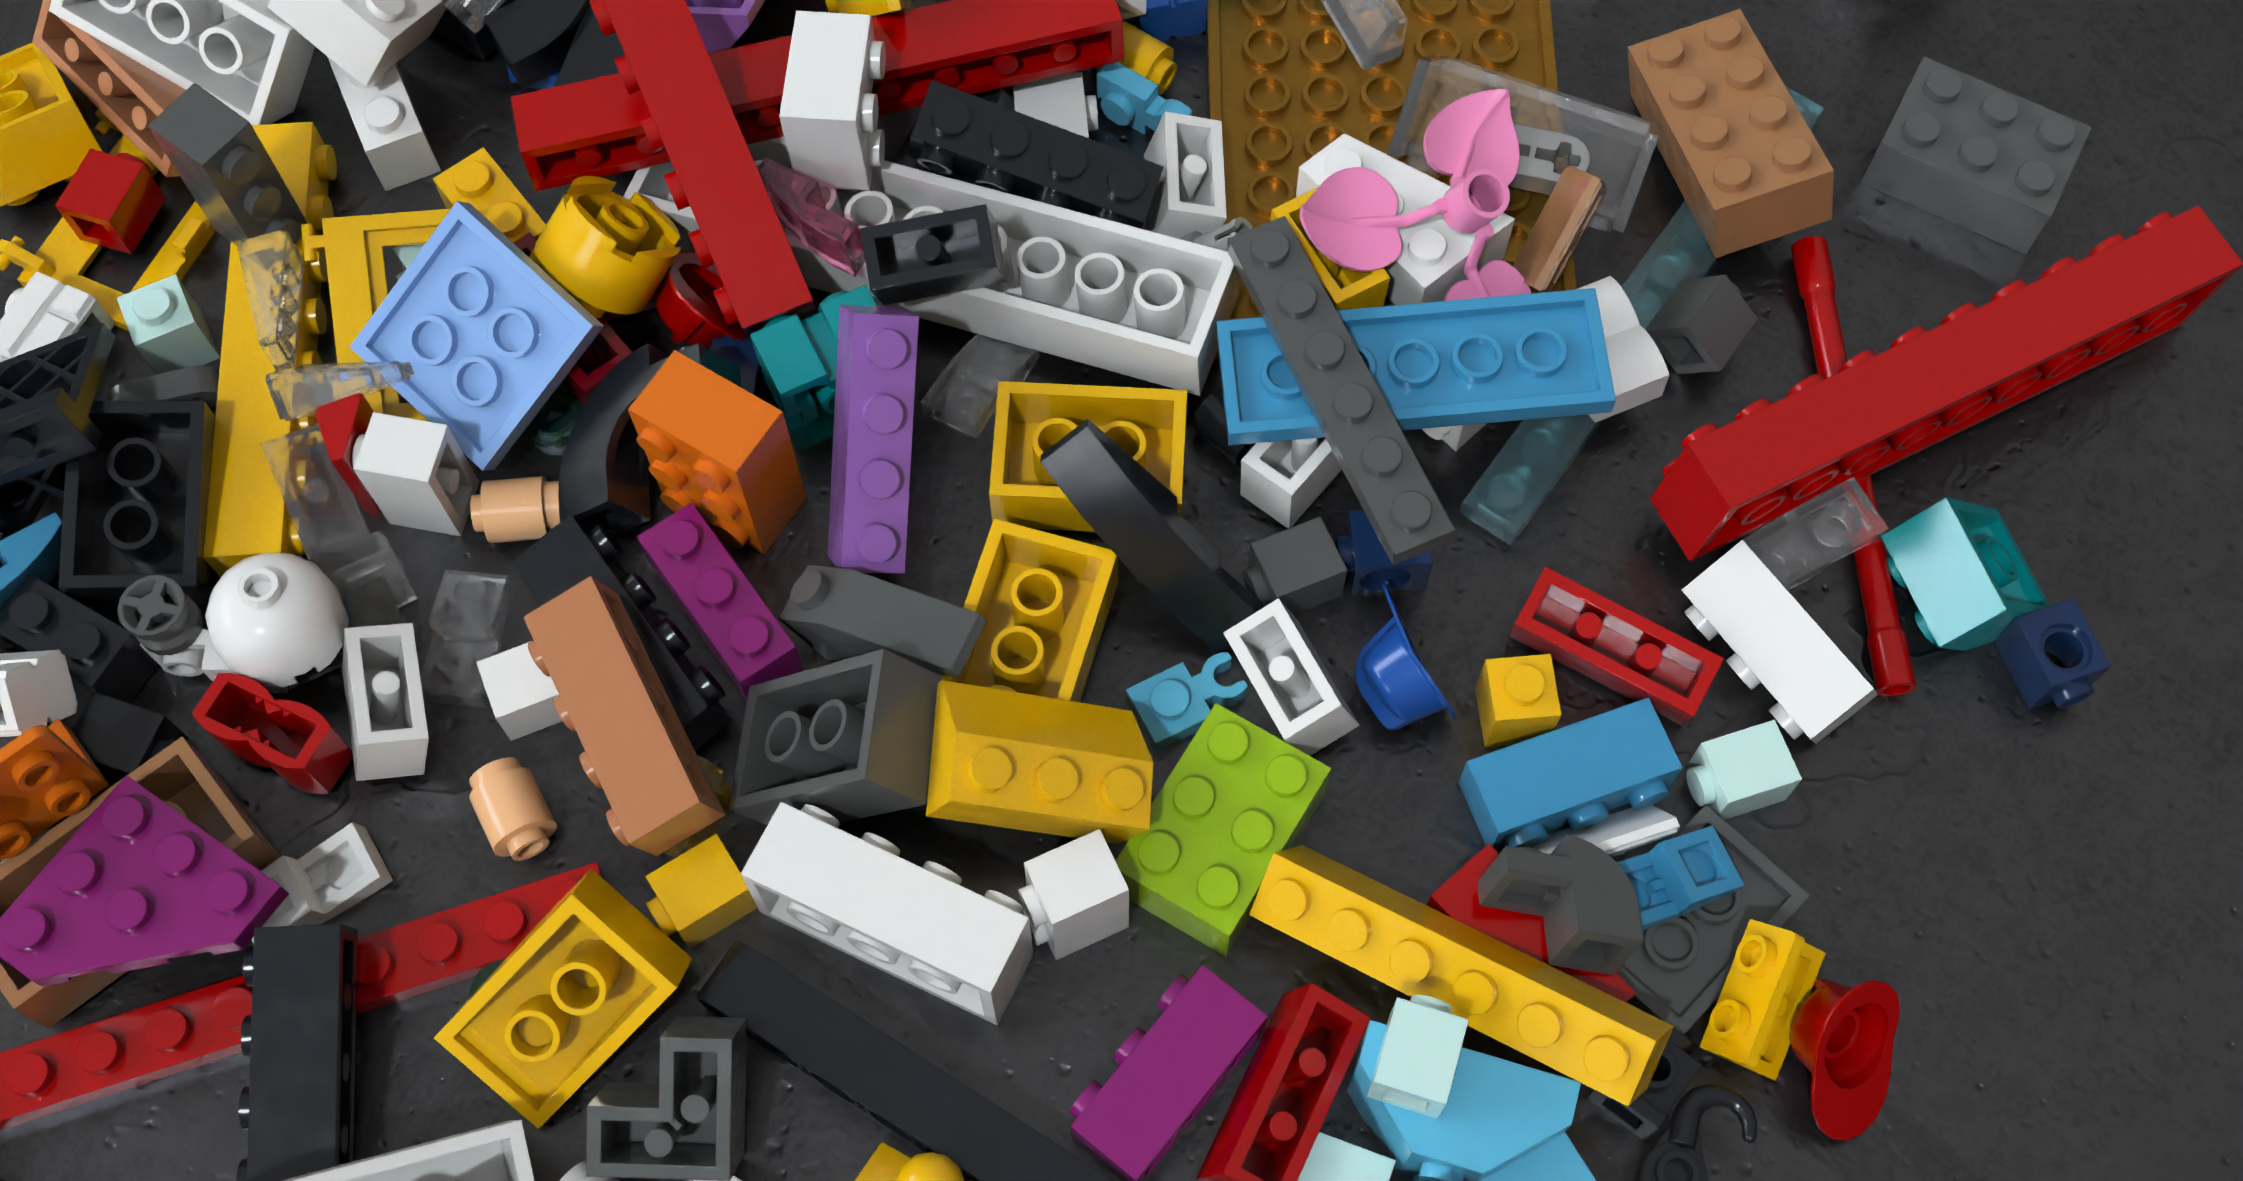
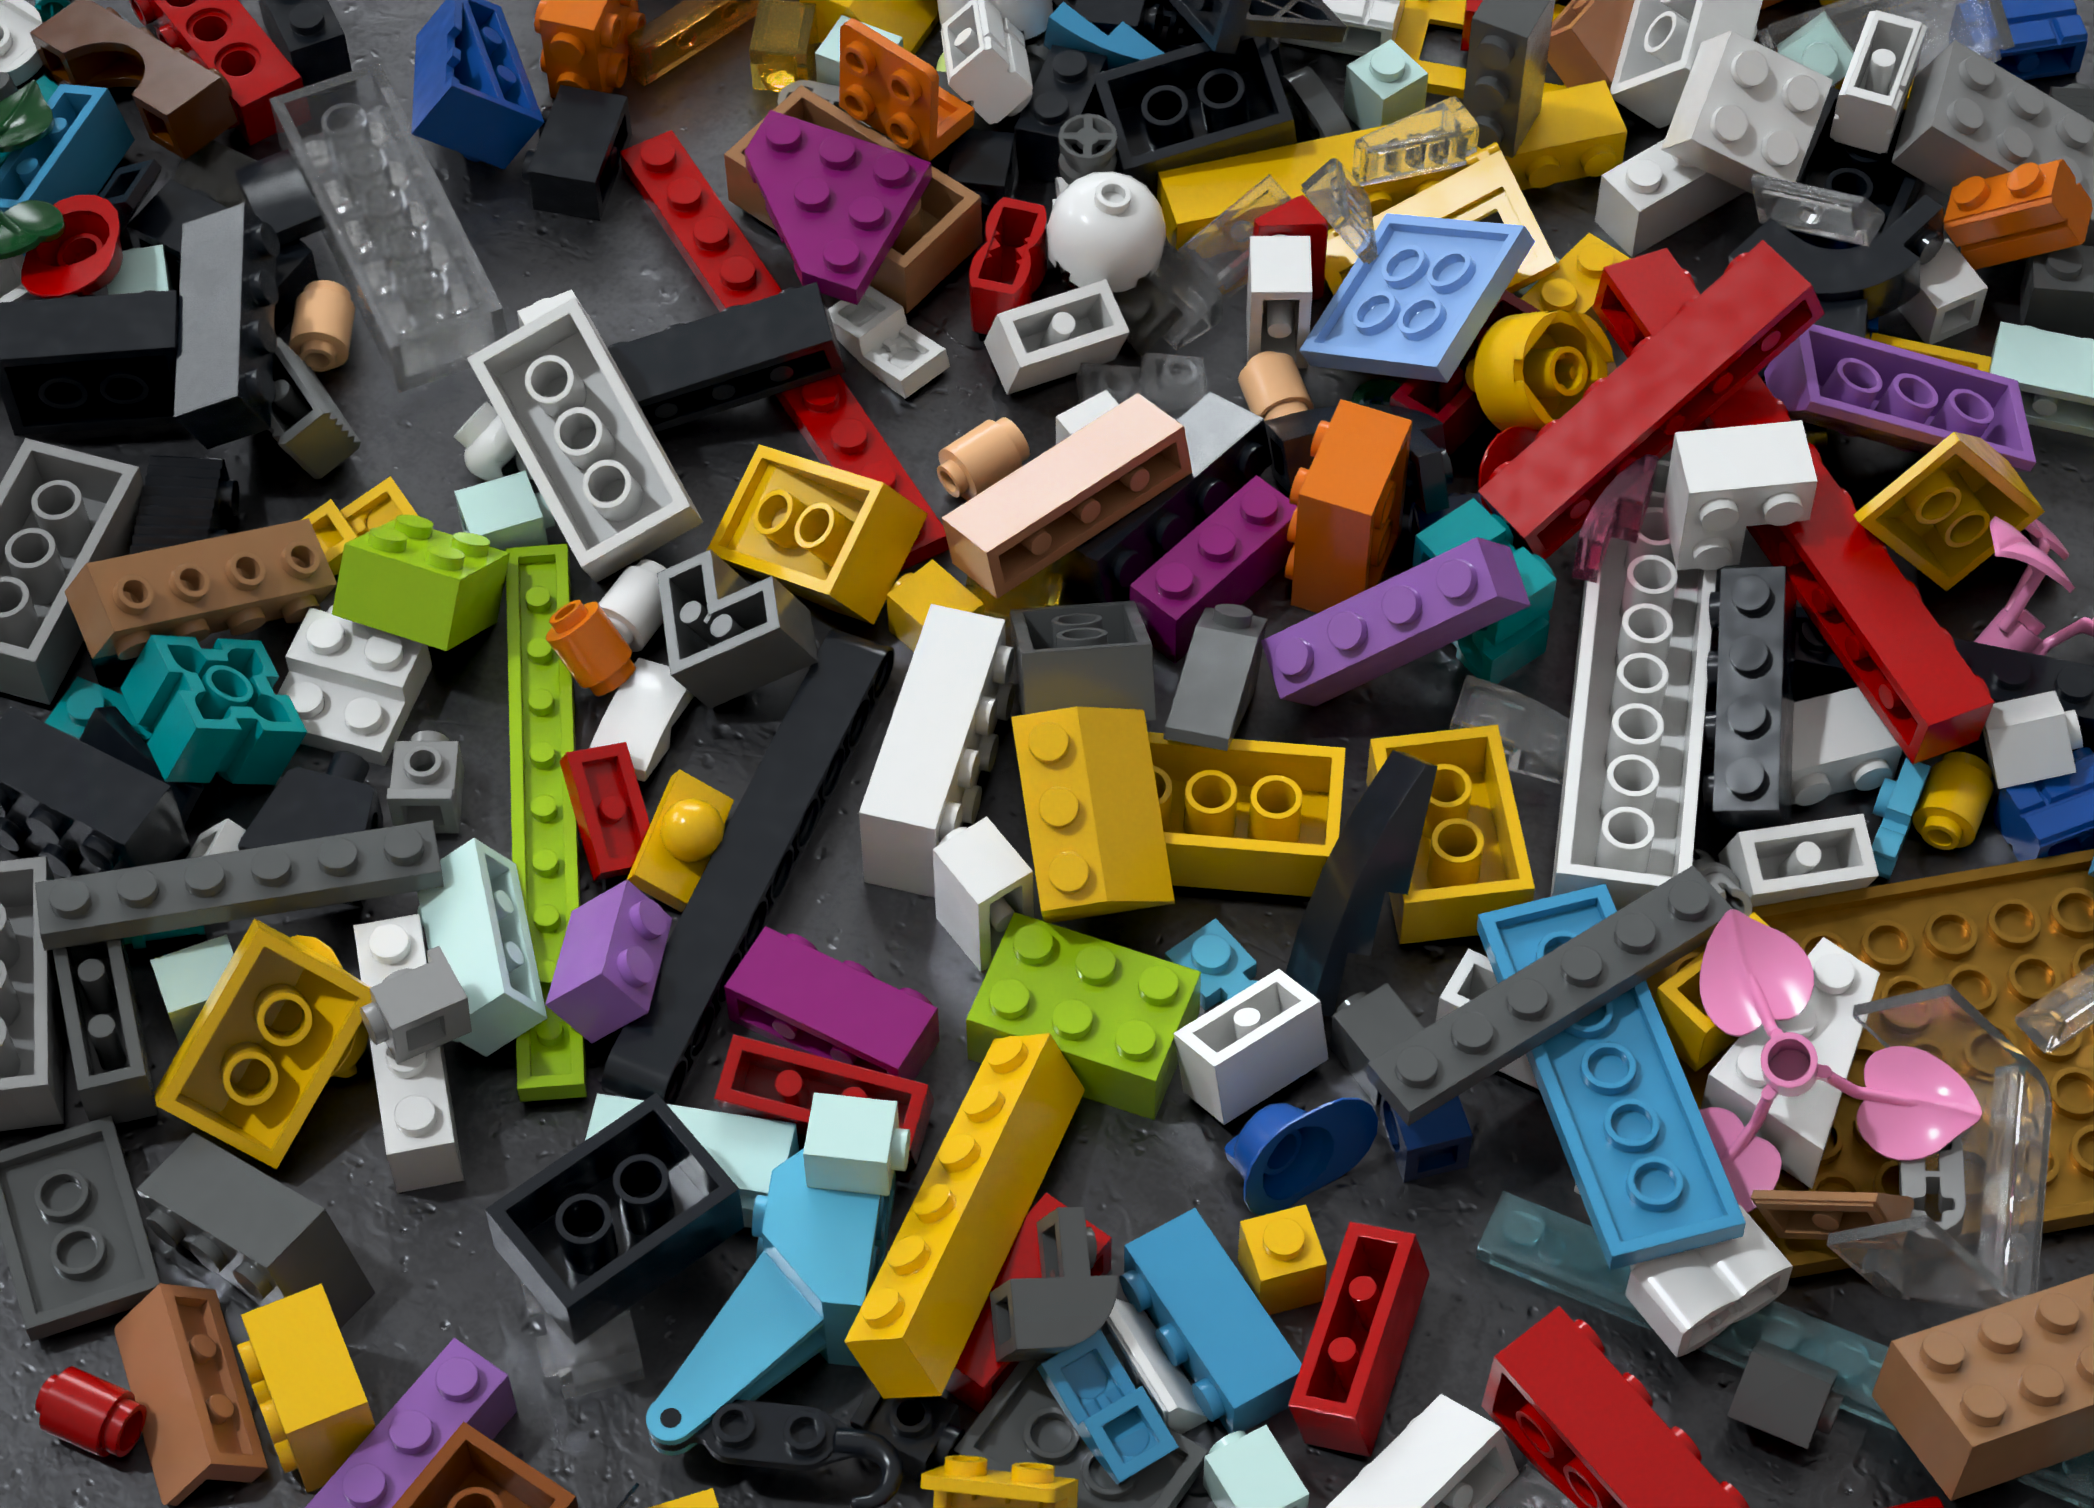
camera: 80 degrees right, 10 degrees down
black brick [860,204,1007,306] -> none

